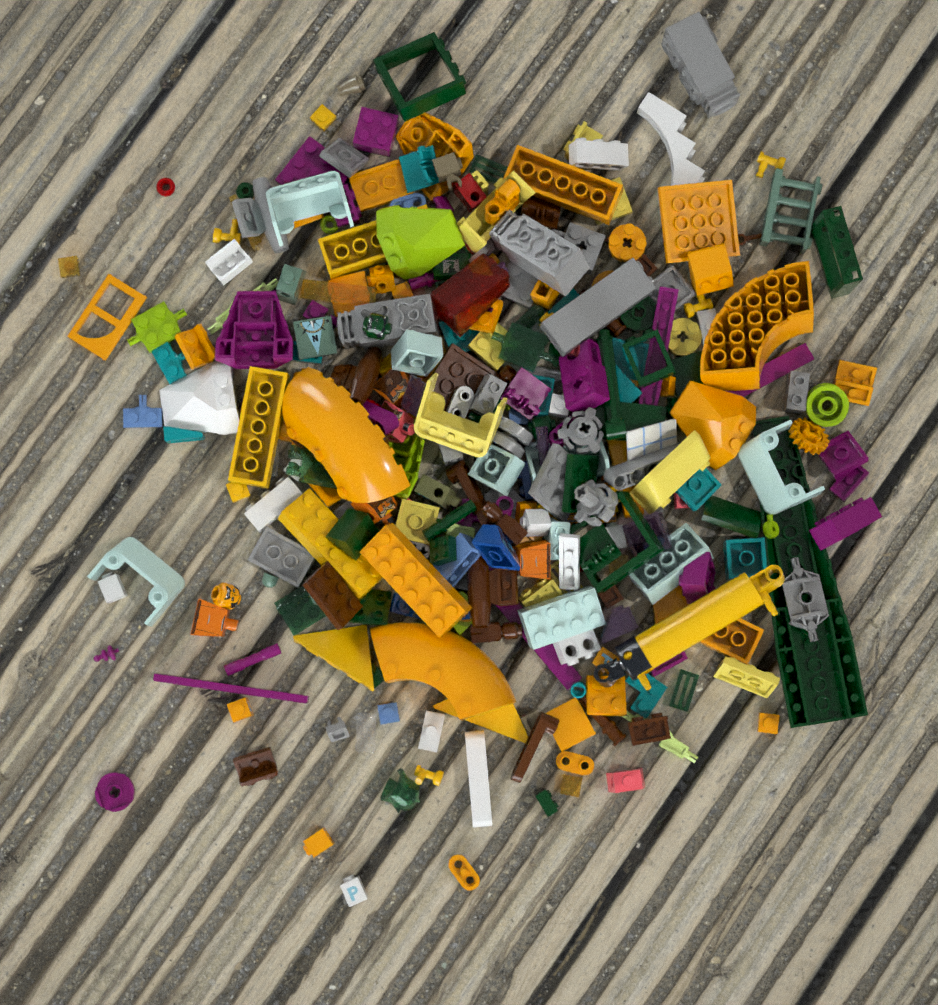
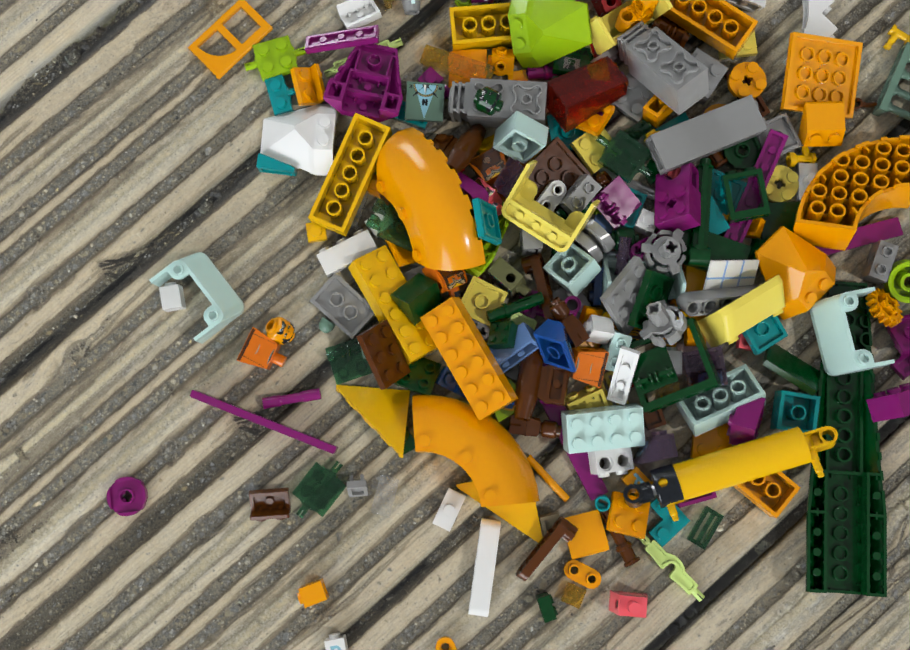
camera: 10 degrees right, 0 degrees up
magenta hair [93,645,119,662] -> none
medium blue plate [123,395,163,428] -> none
light orange brick [227,697,254,723] -> none
sand green torso [276,264,307,305] -> none
medium blue plate [377,702,400,724] -> none
clear green helmet [380,768,420,813] -> none
yellow piece [414,764,444,786] -> none
reddish brown bracket [628,712,671,746] -> none
light yellow plate [713,656,780,698] -> none
light orange plate [757,713,779,734] -> none
lime piece [763,514,779,539] -> none
light grey plate [782,557,829,642] -> none
none -> clear green plate [292,461,347,518]
none -> magenta tile [305,25,380,54]
none -> teal plate [472,198,502,245]
none -> light orange bar [527,454,570,502]

